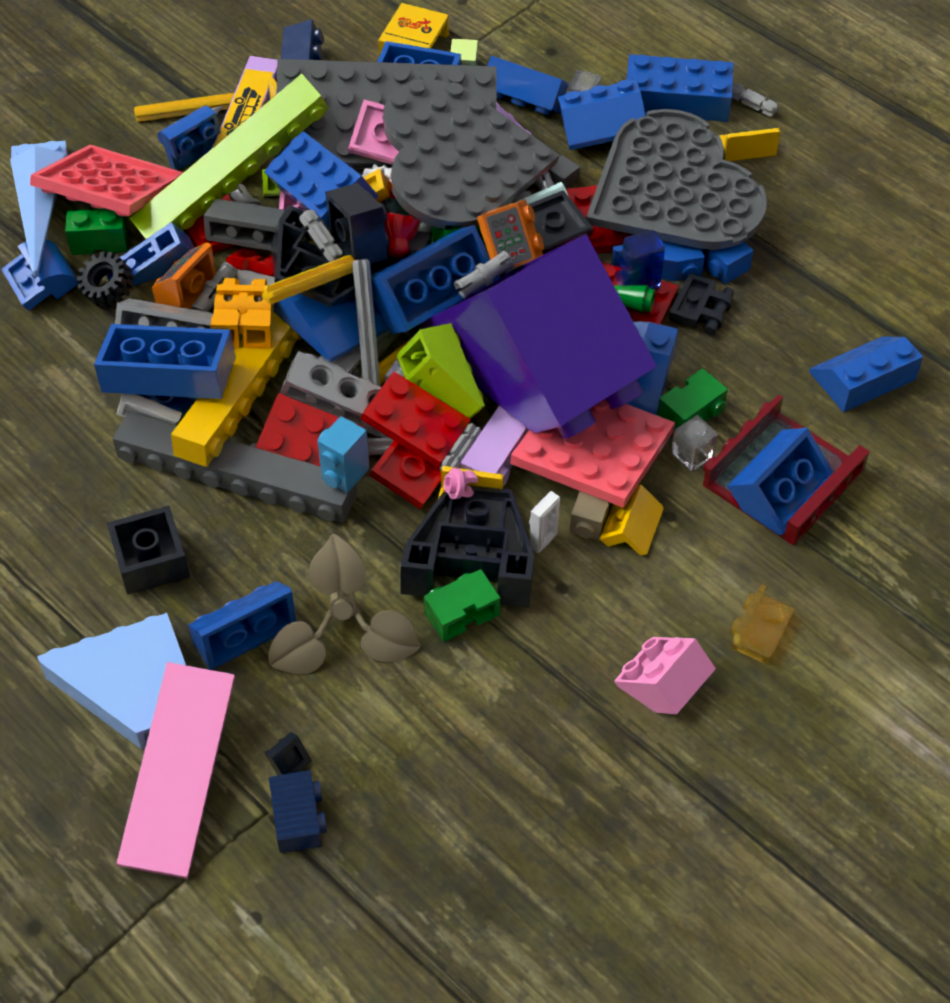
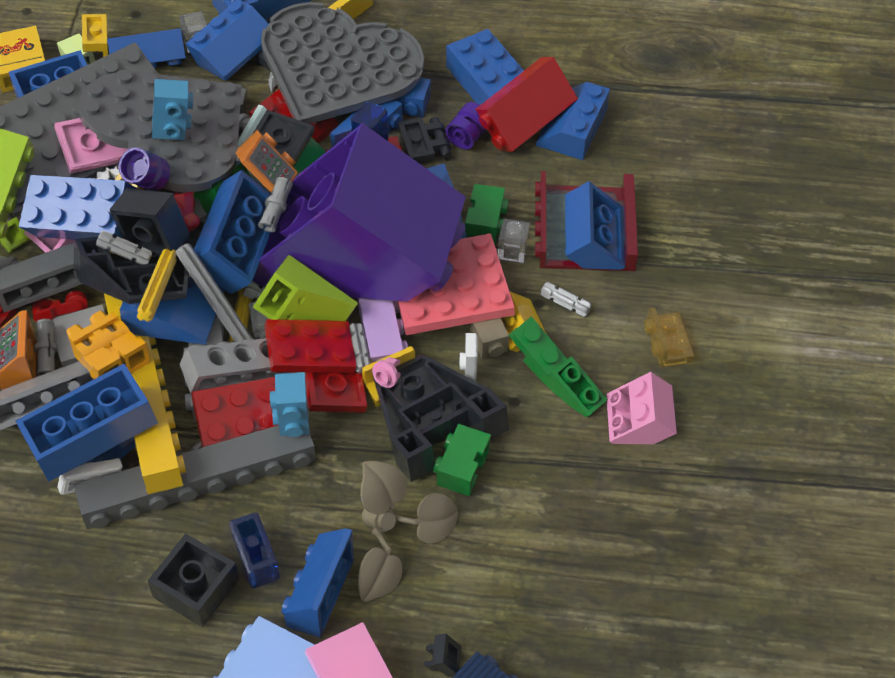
camera: 40 degrees left, 0 degrees up
none -> yellow panel [82,14,108,57]
none -> dark purple wheel [118,147,170,191]
none -> dark azure brick [152,79,193,140]
none -> clear blue brick [229,512,280,588]
none -> dark purple wheel [445,102,486,150]
none -> blue brick [446,29,524,105]
none -> red brick [475,57,578,152]
none -> green slope [508,316,608,417]
none -> light grey axle [541,282,592,317]

